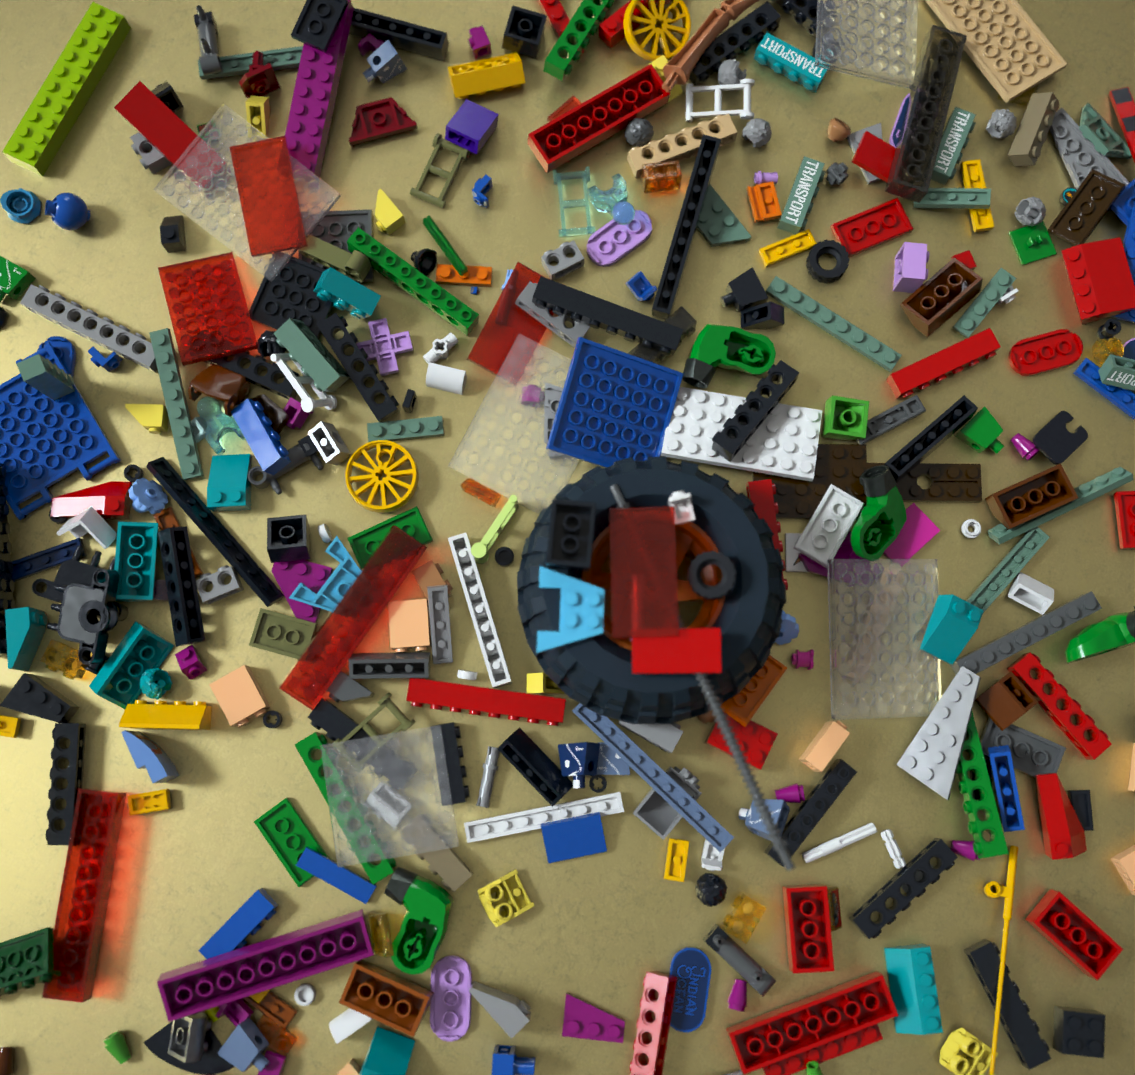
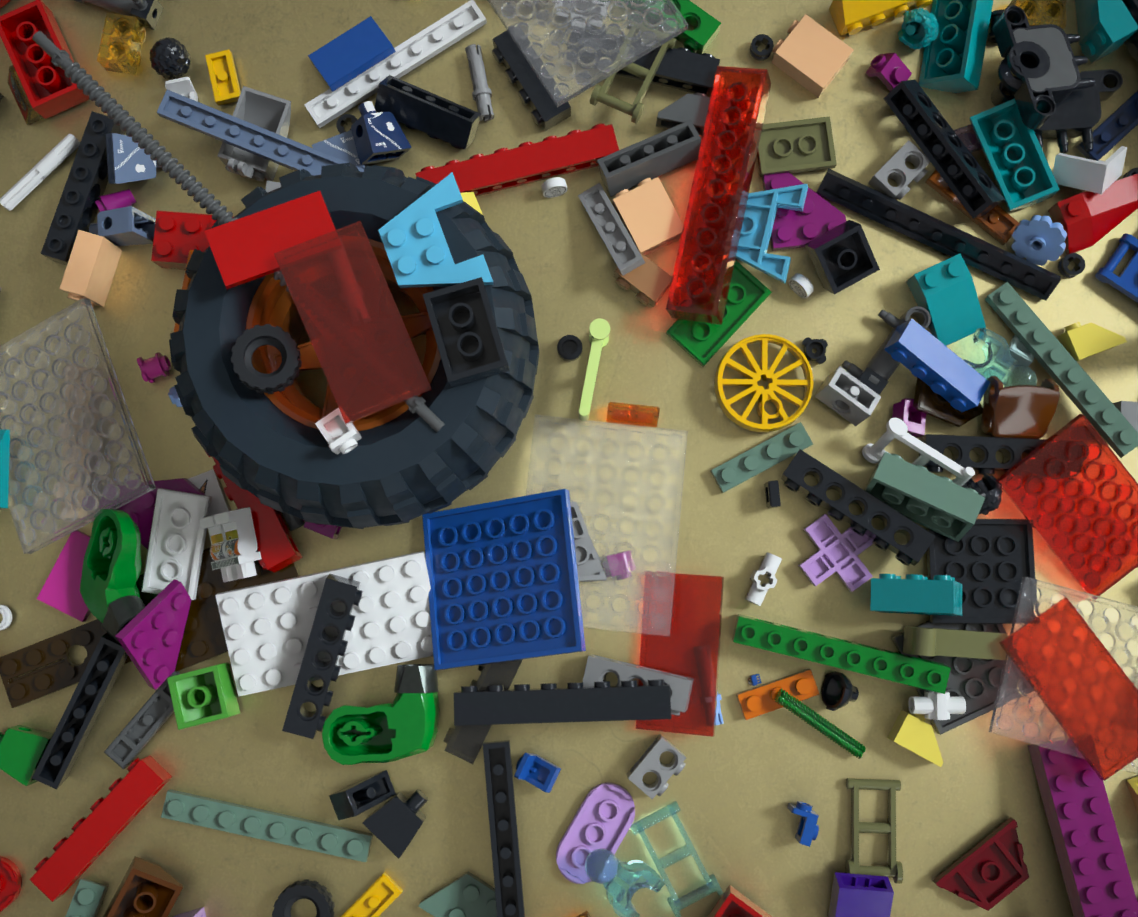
camera: 160 degrees right, 5 degrees up
white brick [426,362,467,395] -> none
white brick [448,533,512,688] -> none
none -> sand blue torso [89,206,156,246]
none -> magenta plate [115,579,191,690]
none -> white hips [199,507,262,583]
none -> black plate [802,337,828,364]
none -> white axle [908,691,966,720]

